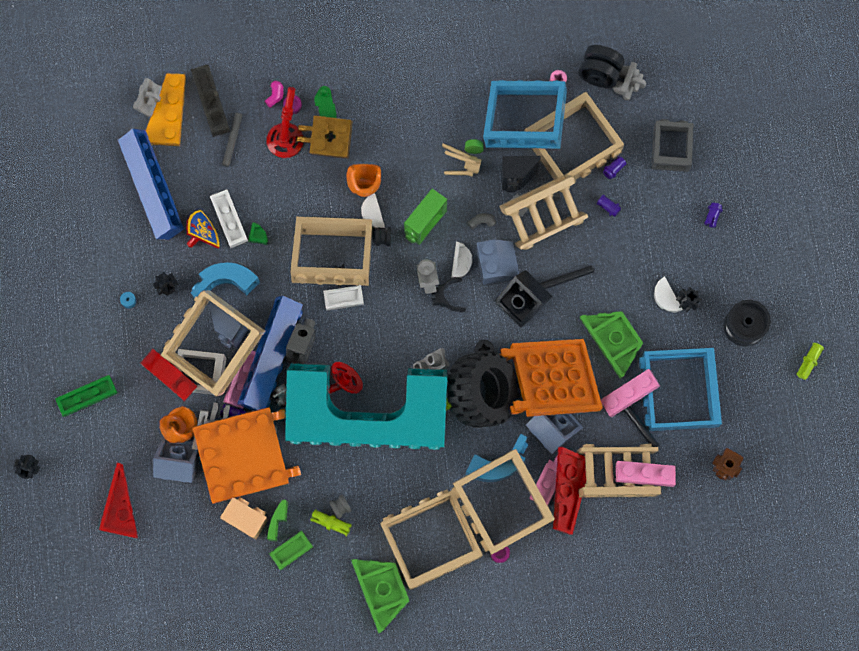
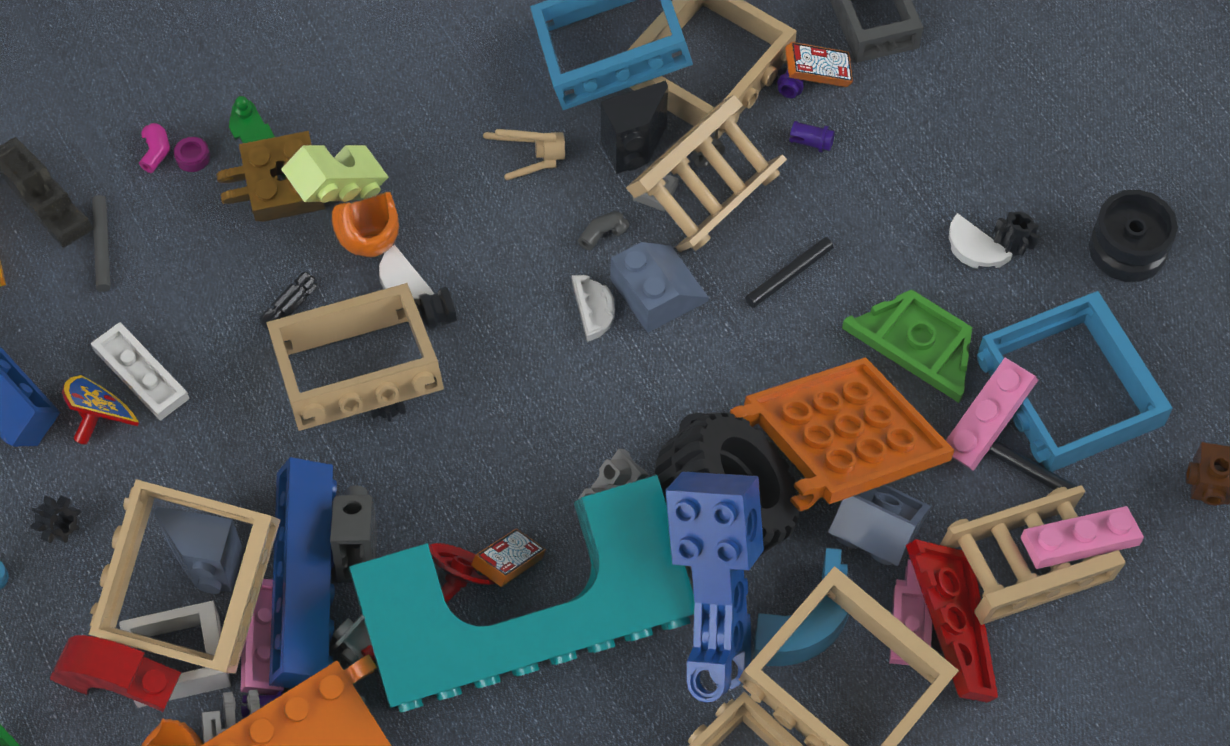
camera: 20 degrees left, 15 degrees down
dark azure arch [191,262,260,299] -> none
green tile [248,222,268,245] -> none
red dish [267,87,304,158] -> none
white tile [323,285,364,311] -> none
bright green window [404,188,447,245] -> none
light grey hips [416,259,439,294] -> none
black helmet [432,277,466,313] -> none
bright green tile [465,139,484,154] -> none
black slope [495,270,553,328] -> none
dark purple pin [704,202,723,228] -> none
none -> black axle [259,272,318,330]
none -> yellowish green arch [281,145,389,203]
none -> tile [471,529,546,587]
none -> blue brick [666,472,764,703]
none -> tile [785,42,853,87]

